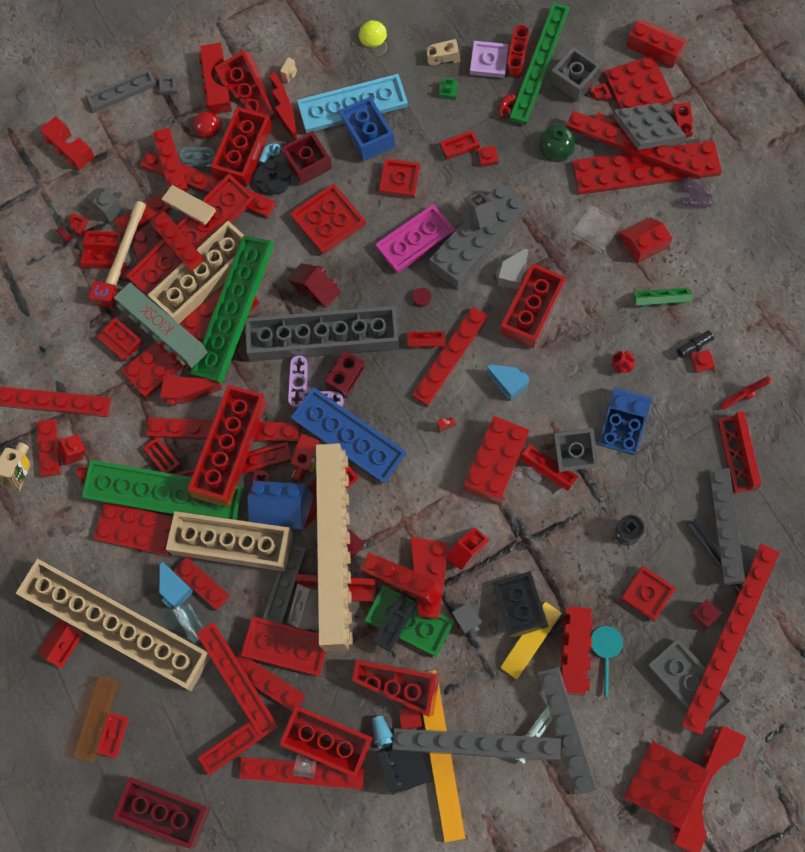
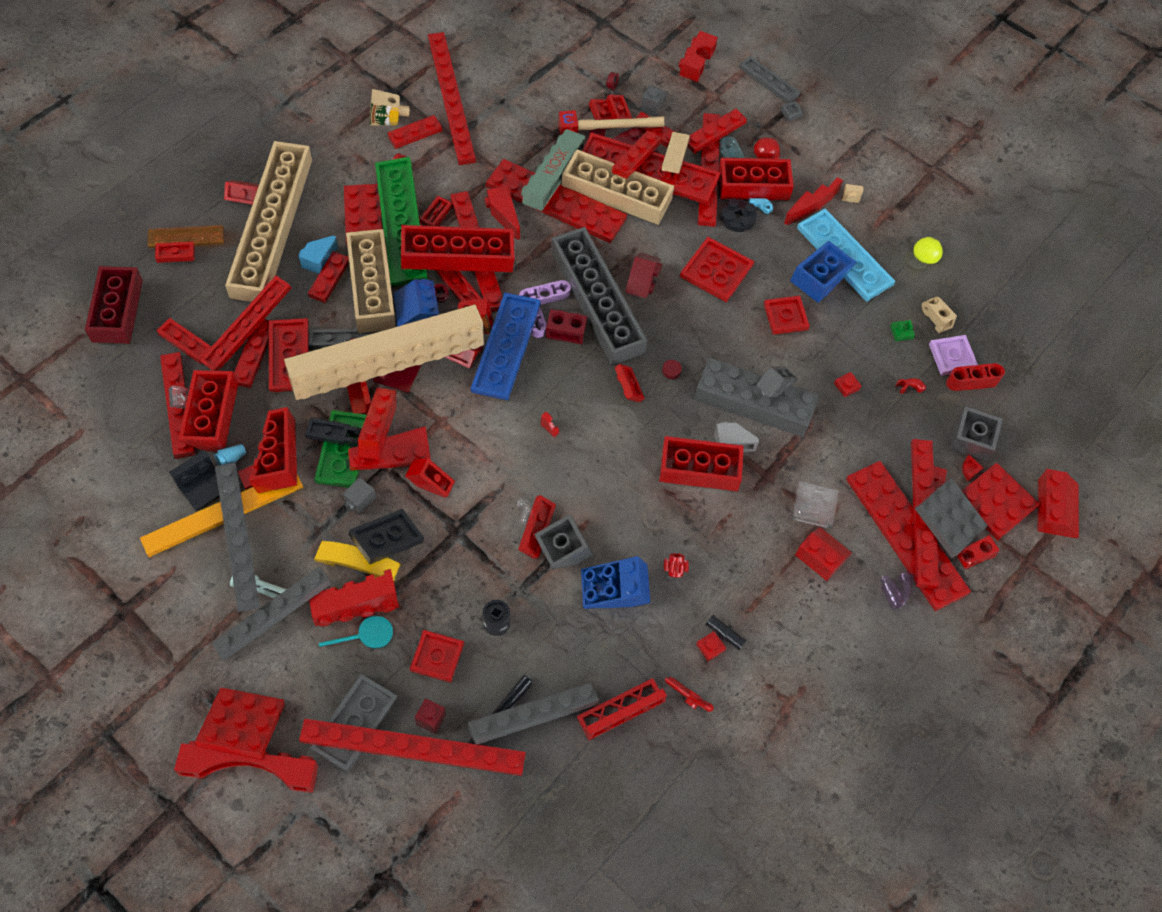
camera: 60 degrees right, 10 degrees down
red brick [57,434,86,466] -> none
red tile [69,213,89,236] -> none
red plate [97,317,143,362] -> none
clear light blue plate [173,604,204,644] -> none
green plate [190,235,275,383] -> none
red arch [198,42,232,114] -> none
red wedge [214,50,276,117] -> none
dark red brick [281,131,332,185] -> none
dark pink plate [375,204,456,274] -> none
red plate [412,306,489,407] -> none
red plate [440,130,480,160] -> none
red brick [464,416,530,505] -> none
dark azure slope [487,364,529,401] -> none
green plate [510,2,570,126] -> none
dark green cylinder [539,125,575,162] -> none
green plate [633,287,693,307] -> none

